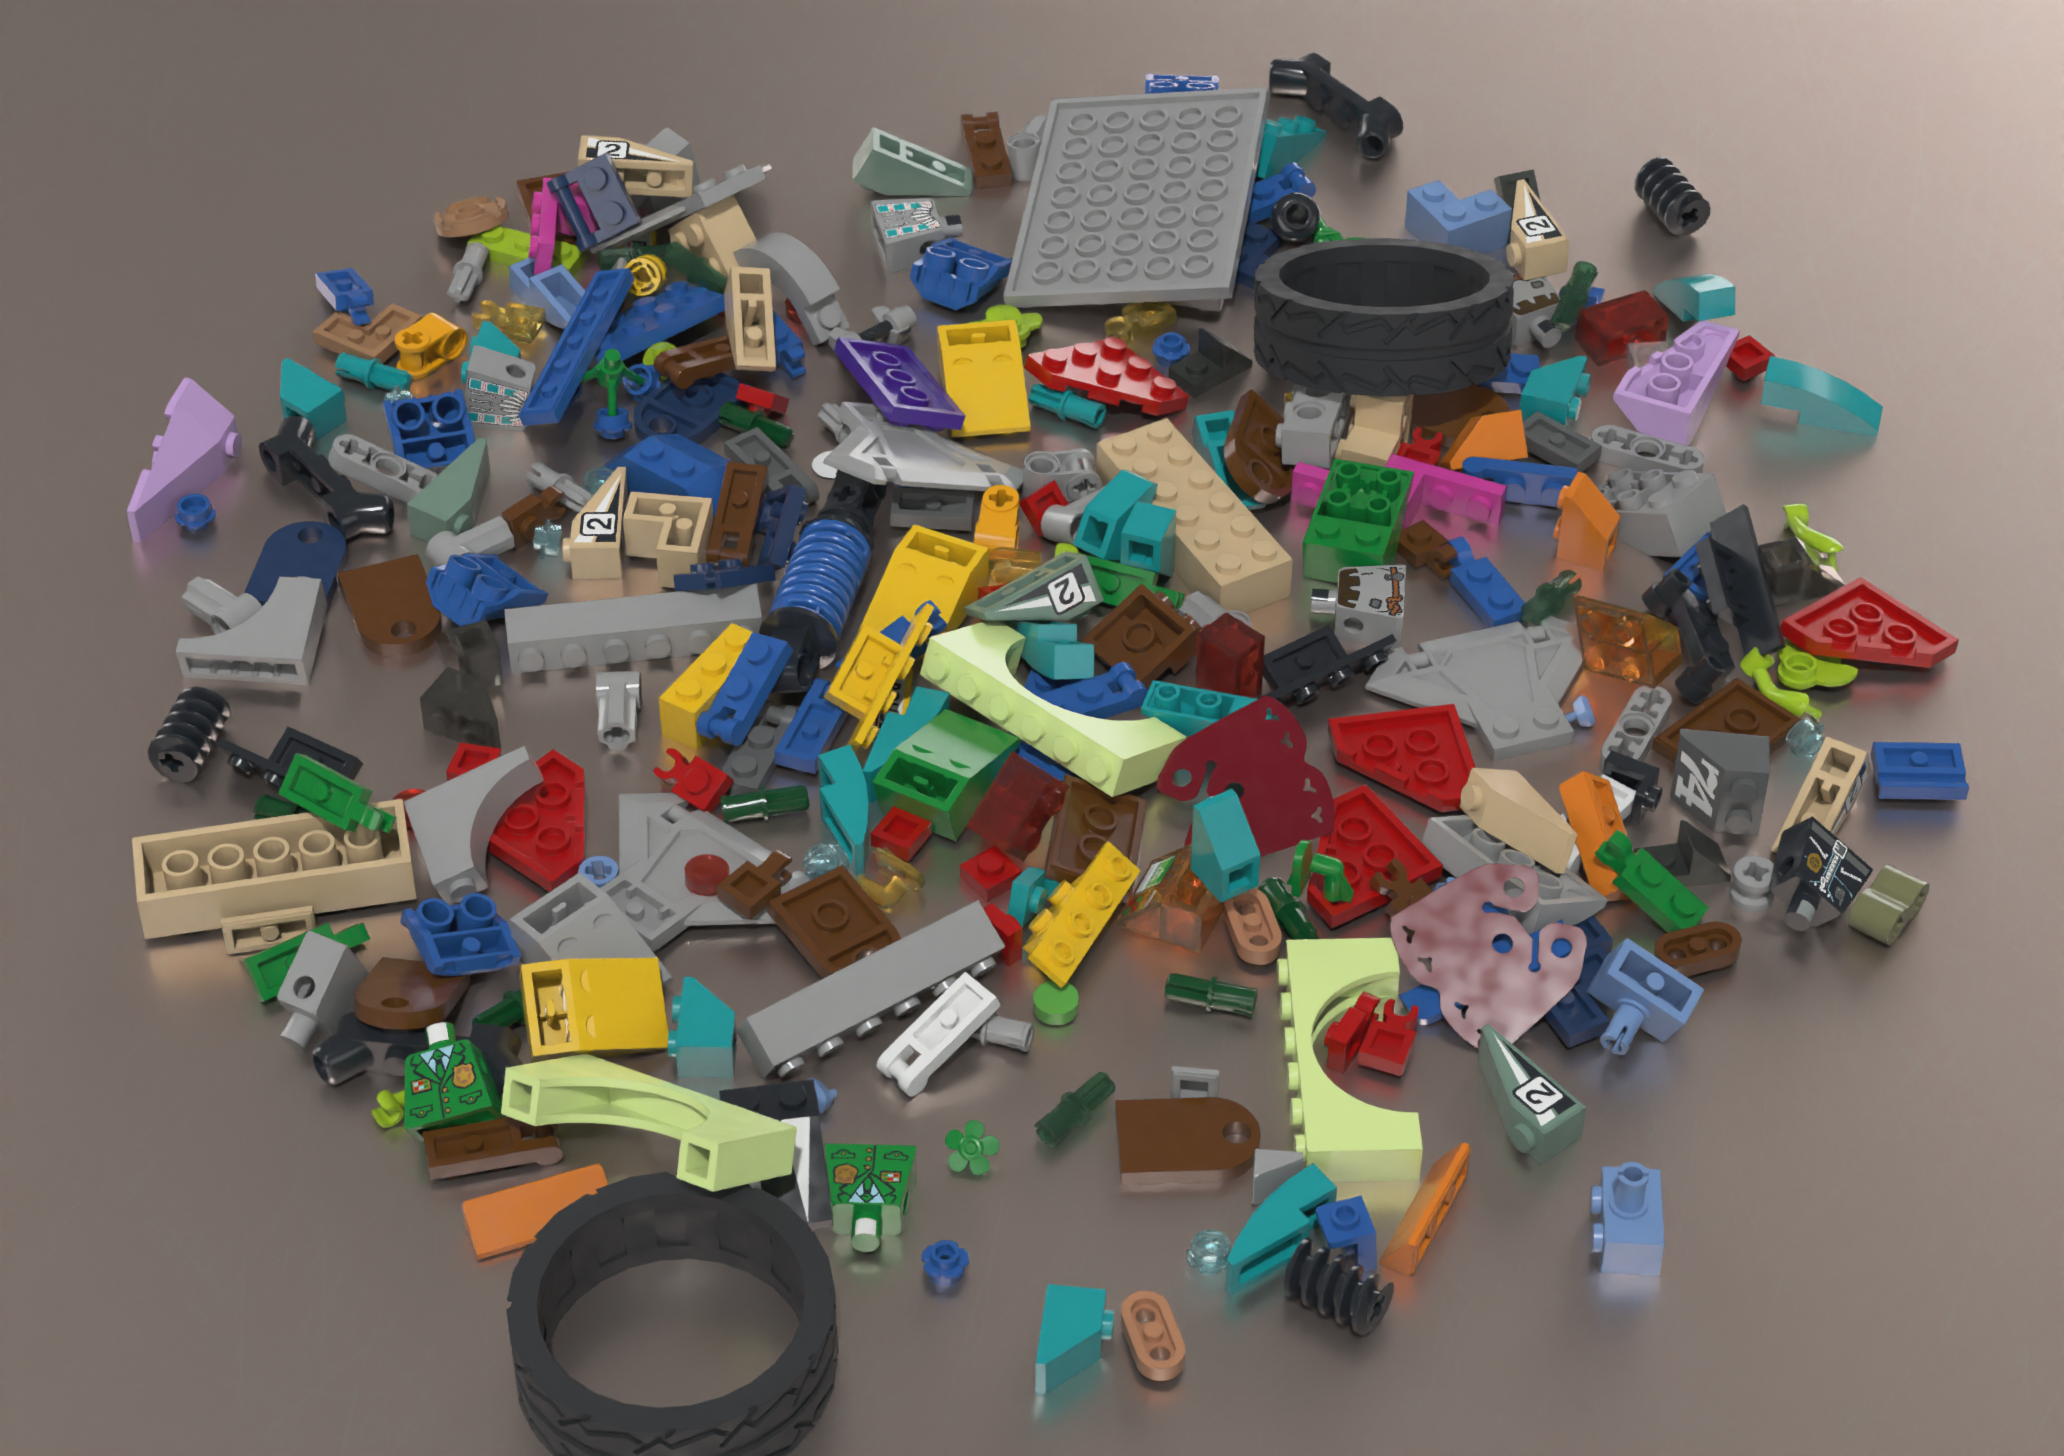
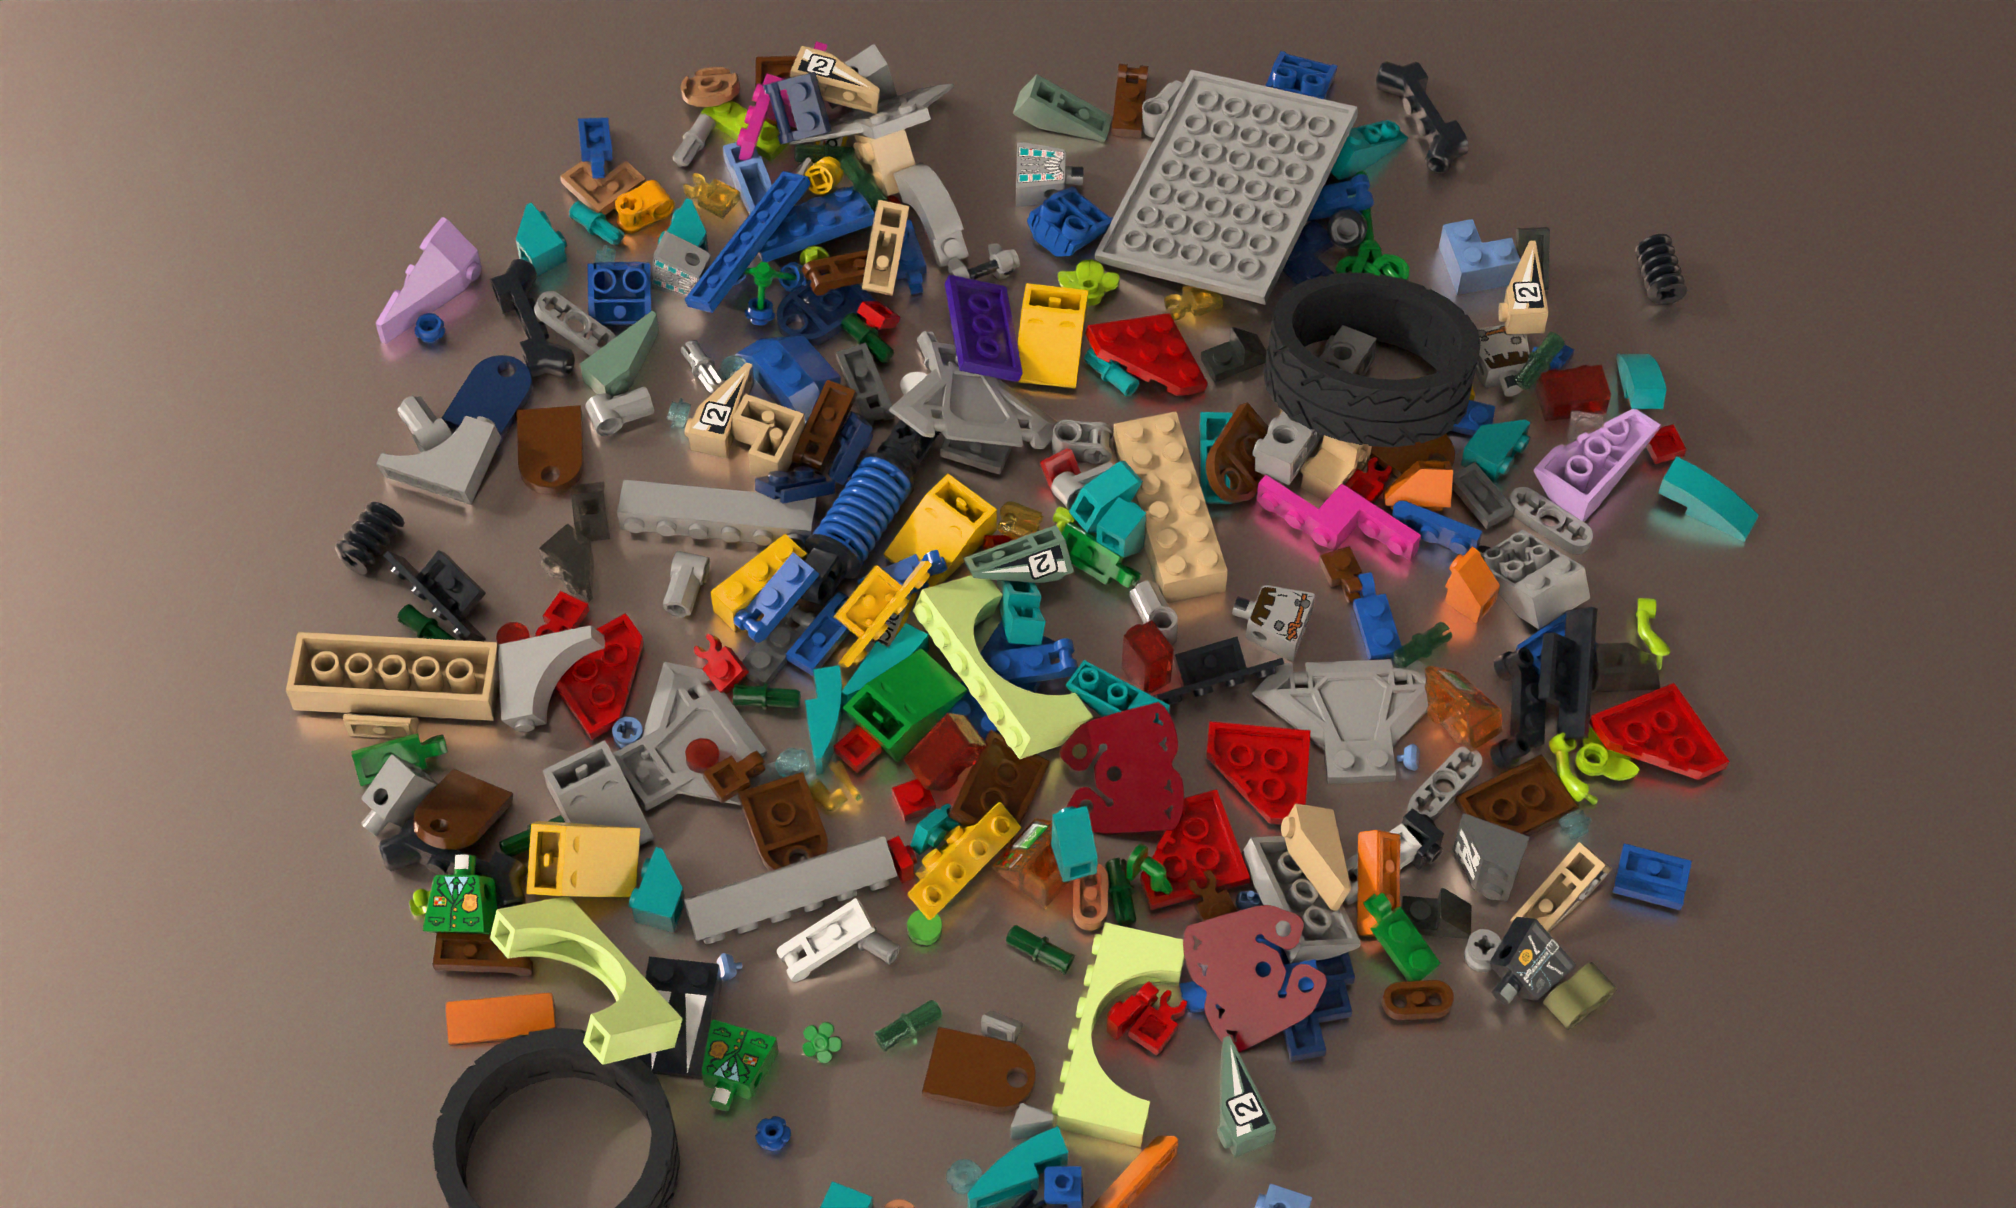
camera: 15 degrees right, 15 degrees up
green plate [278,753,397,833] -> none
blue slope [400,893,522,976] -> none
blue slope [426,553,548,626] -> none
reddish brown plate [501,485,567,551] -> none
light orange piece [974,485,1020,562] -> none
reddish brown plate [1081,583,1205,688] -> none
blue plate [1152,332,1190,367] -> none
green slope [1302,458,1414,583] -> none
medium blue brick [1586,938,1704,1055] -> none

